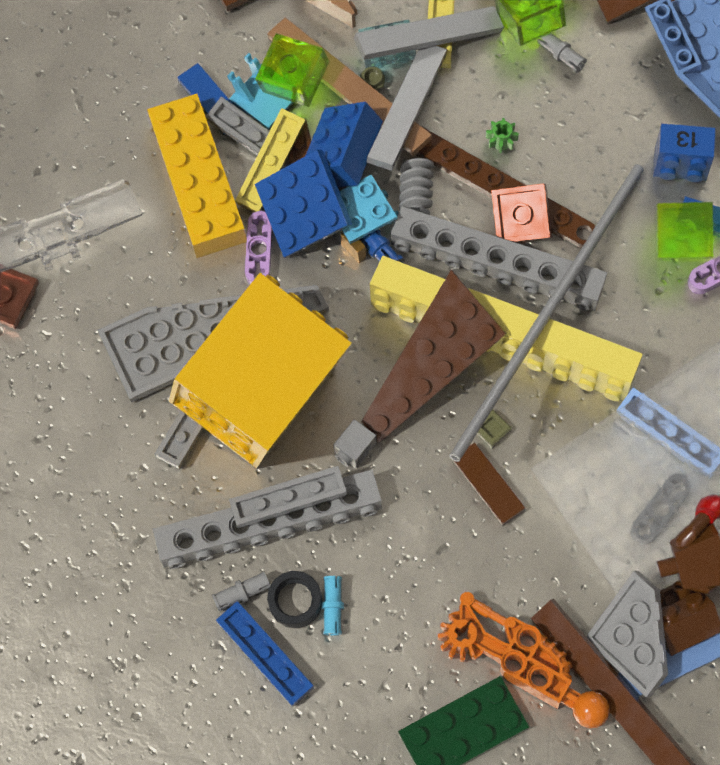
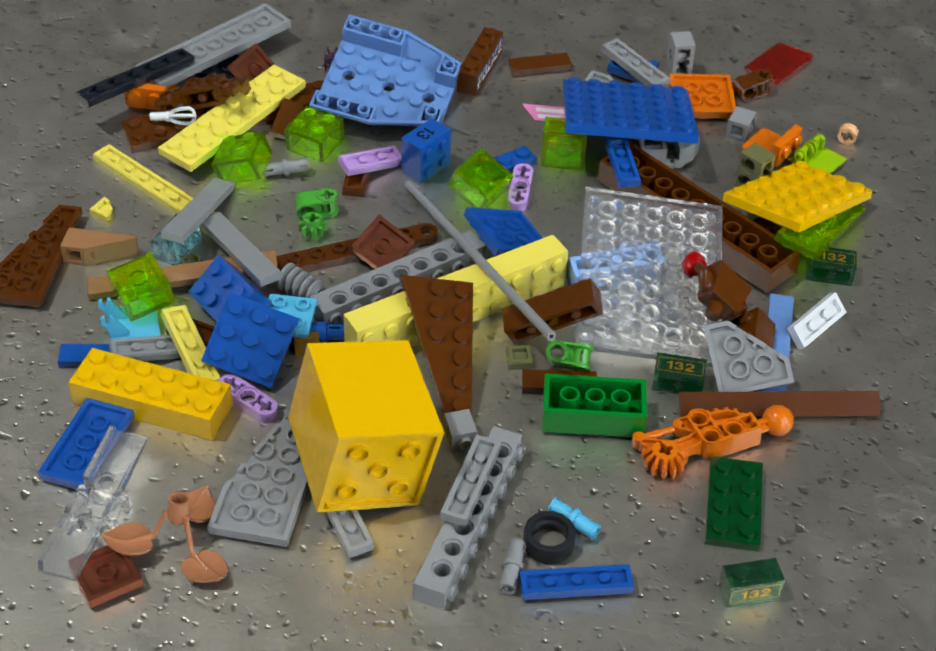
camera: 60 degrees left, 25 degrees down
none -> blue plate [37,398,134,492]
none -> nougat plant [102,485,228,583]
none -> clear neon green brick [284,106,344,163]
none -> bright green piece [295,188,339,220]
none -> lavender tile [337,146,401,176]
none -> reddish brown tile [342,172,371,197]
none -> blue plate [463,208,543,256]
none -> reddish brown brick [502,278,603,344]
none -> green brick [542,374,647,437]
none -> bright green piece [546,340,594,371]
none -> clear green brick [652,352,707,394]

